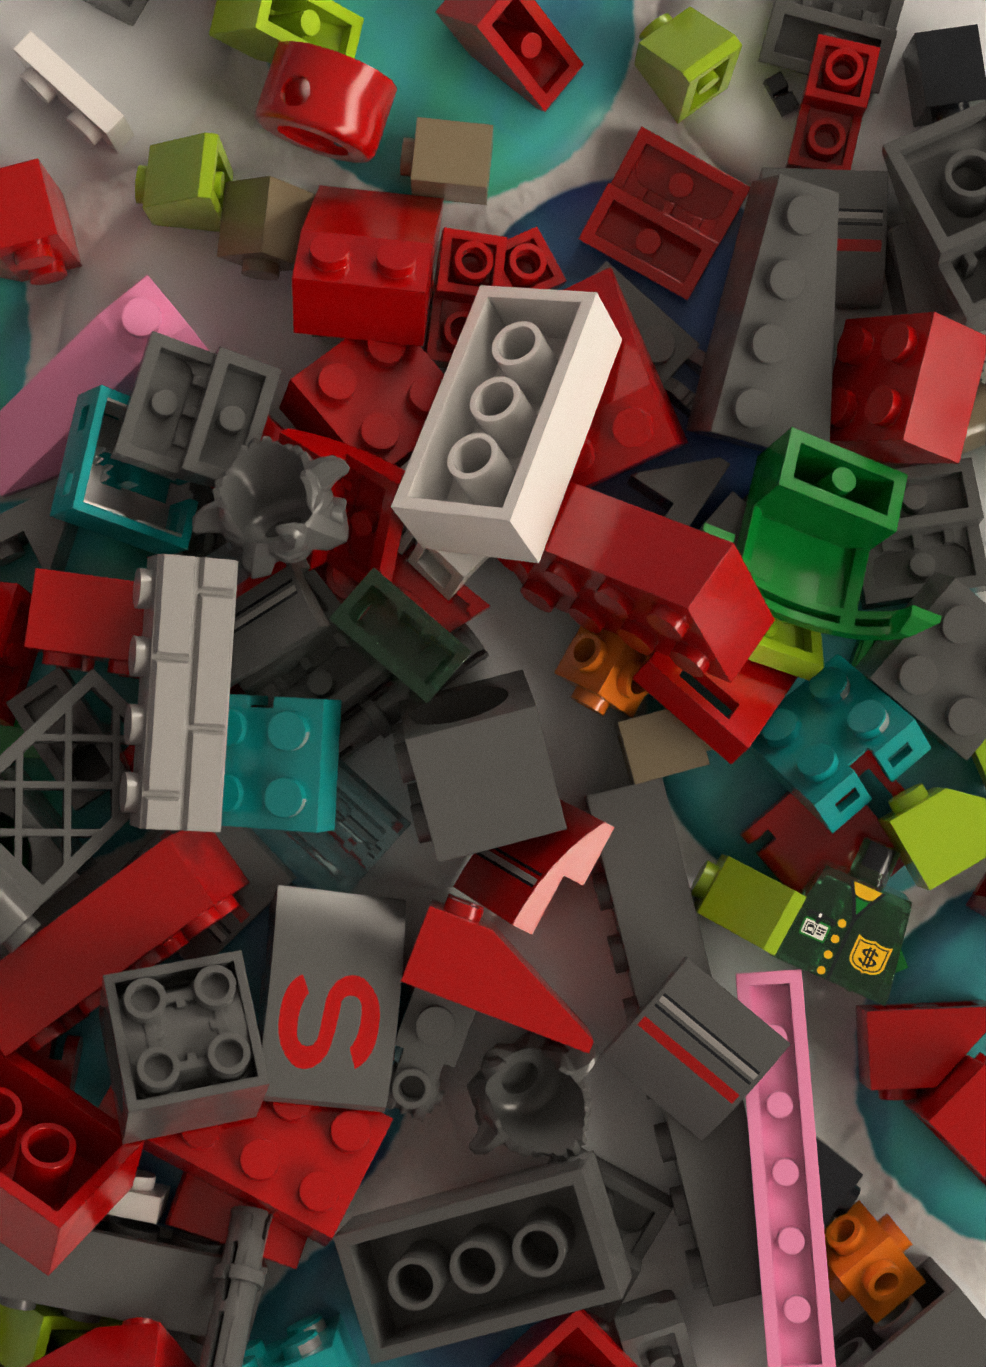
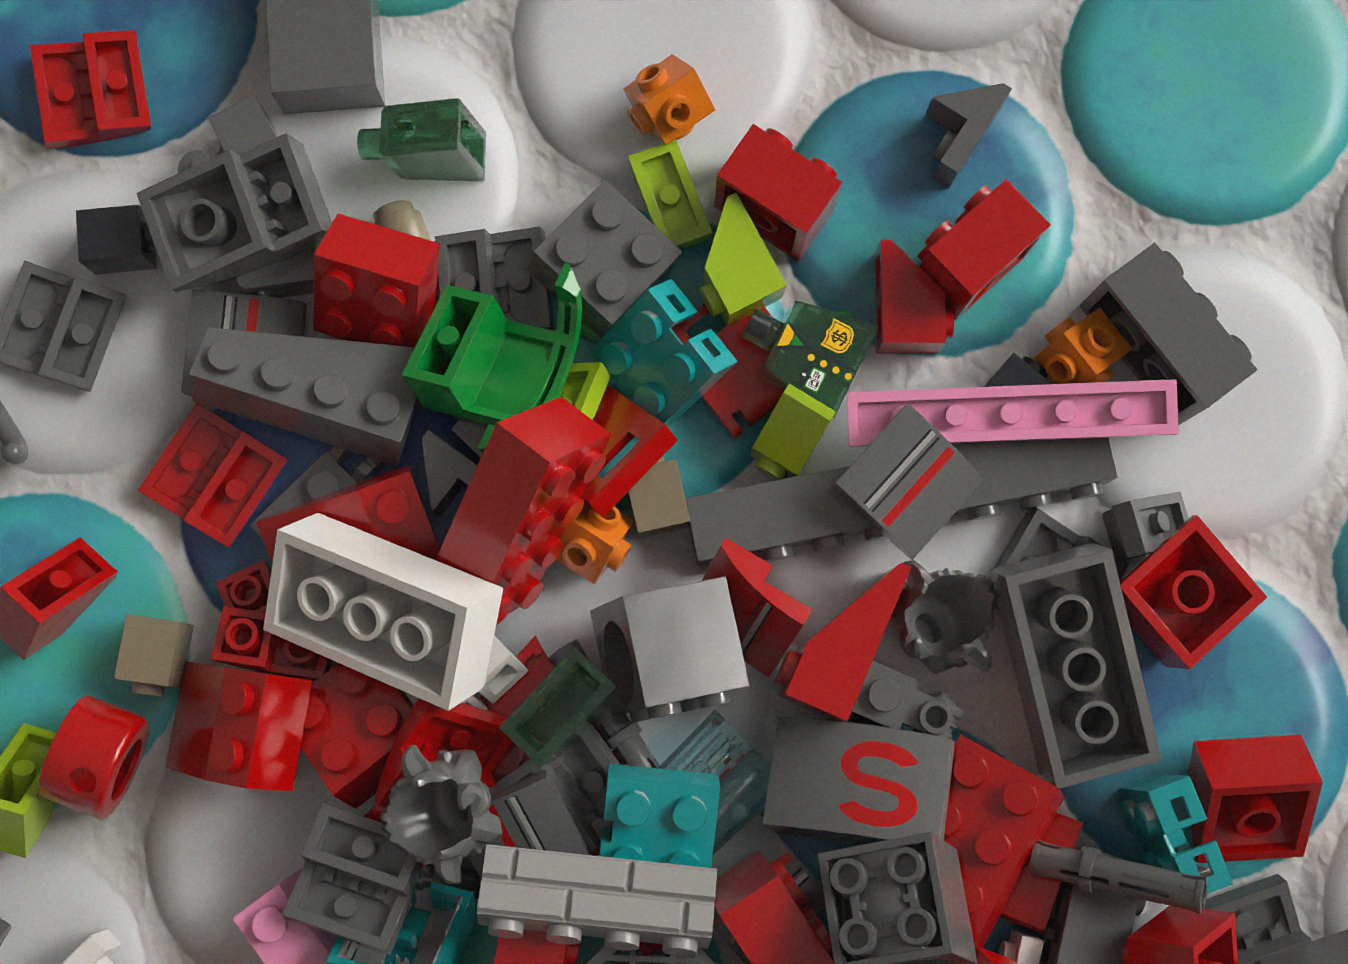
camera: 85 degrees left, 5 degrees down
lime slope [135,132,234,232] -> none
dark tan brick [217,176,315,280] -> none
lime slope [634,7,742,124] -> none
black piece [763,71,800,117] -> none
red slope [785,34,881,170] -> none

